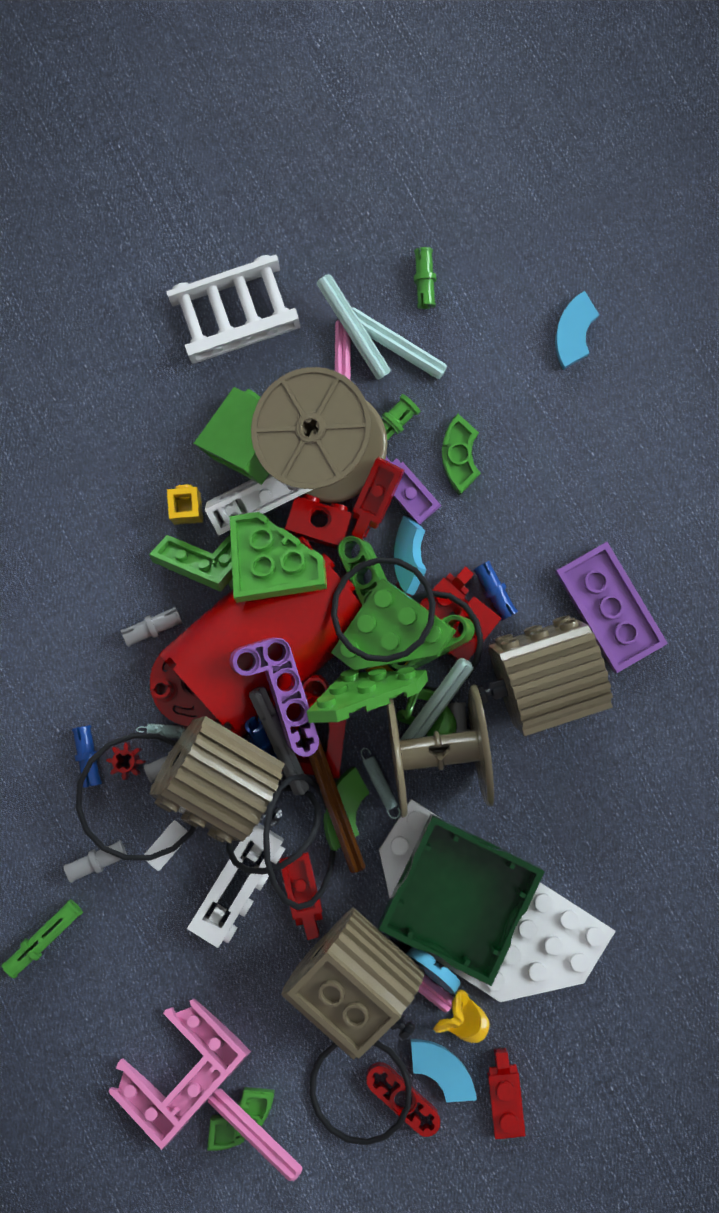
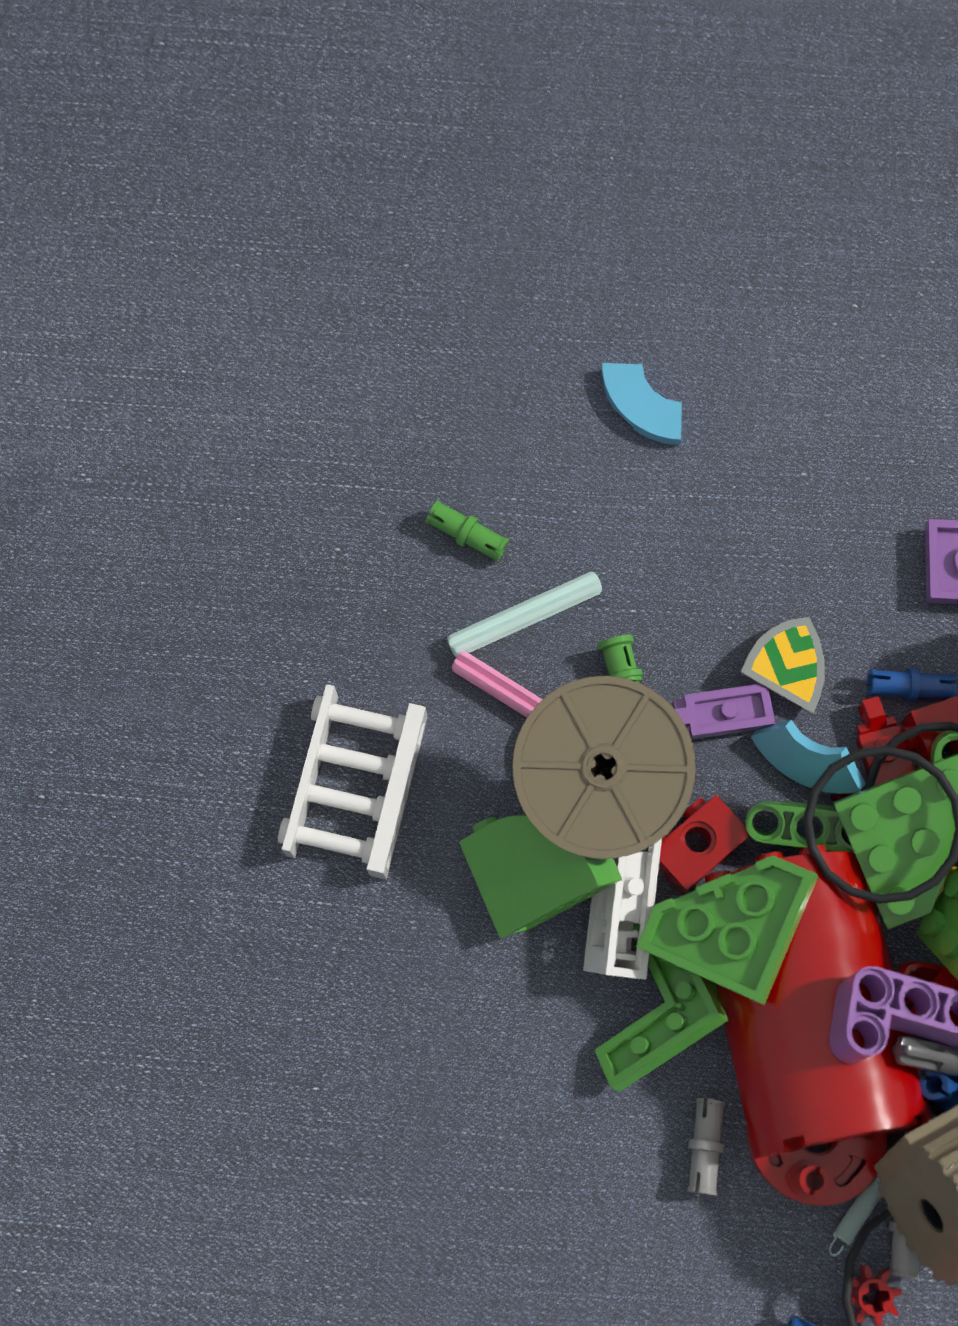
camera: 55 degrees left, 10 degrees down
yellow brick [167,484,203,525] -> none
light aqua axle [317,274,390,379] -> none
red hinge [351,457,405,539] -> none
bright green tile [442,414,480,495] -> none
none -> sticker [741,617,825,714]

